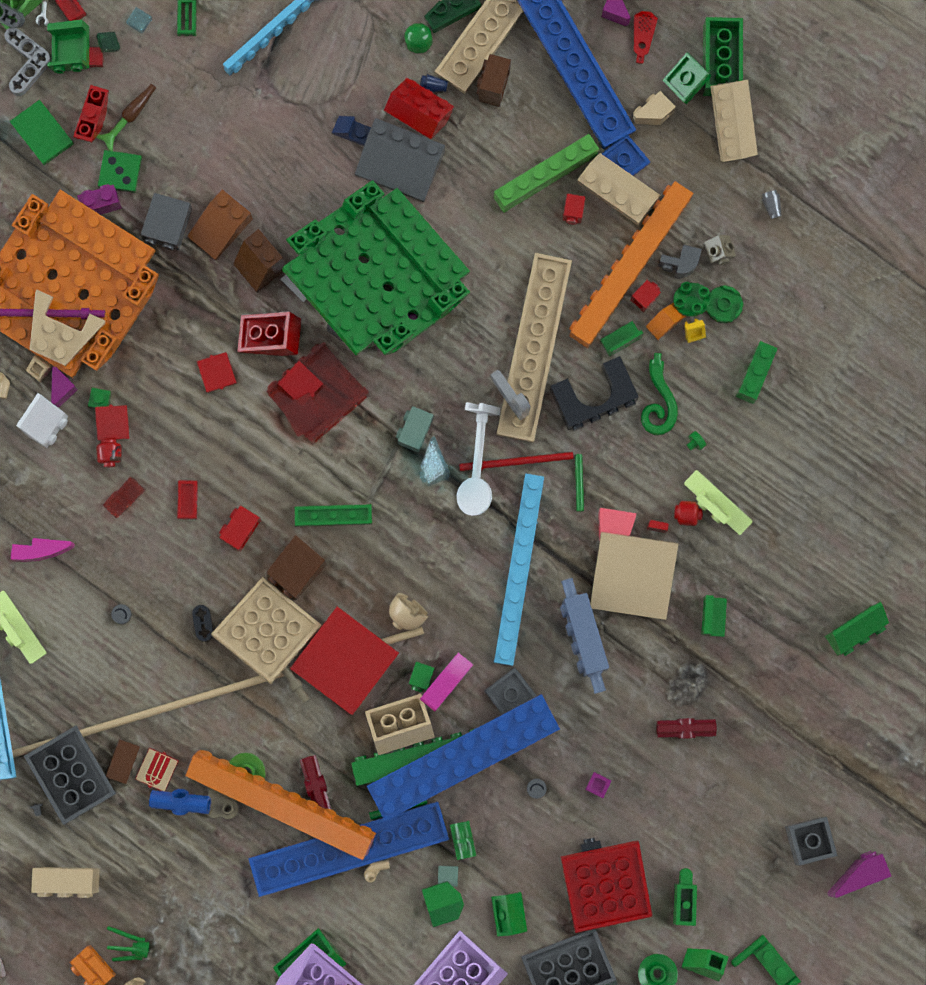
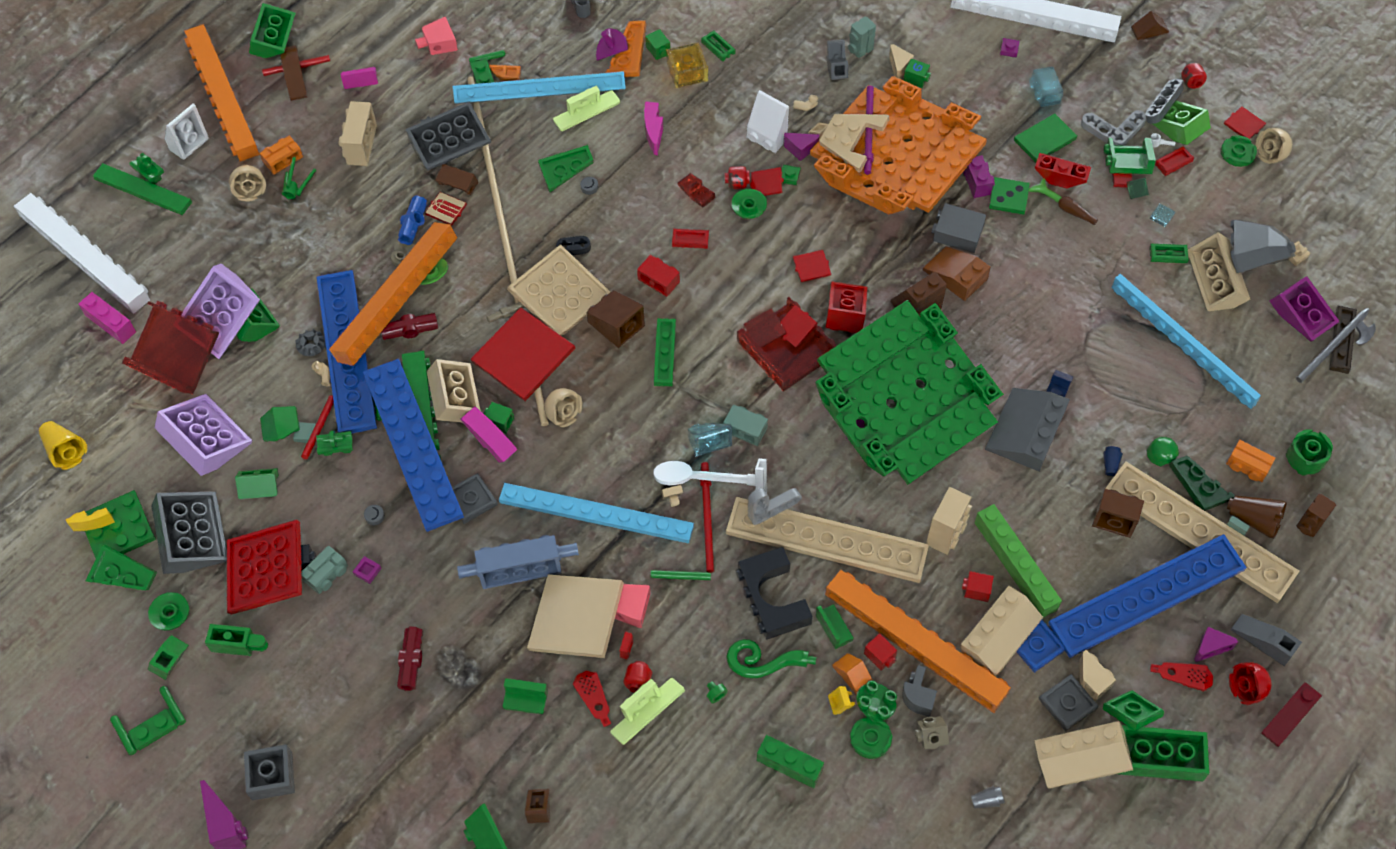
camera: 100 degrees right, 20 degrees down
red brick [384,78,454,139] -> none
none -> dark grey gear [295,329,326,356]
none -> red bar [301,395,334,459]
none -> sand green brick [301,546,348,594]
none -> reddish brown slope [525,789,550,823]
none -> green wing [538,145,594,193]
none -> red piece [573,671,611,727]
none -> tan tile [661,485,683,507]
none -> green dish [731,189,767,219]
none -> tan brick [926,487,972,555]
none -> dark grey tile [1038,674,1099,732]

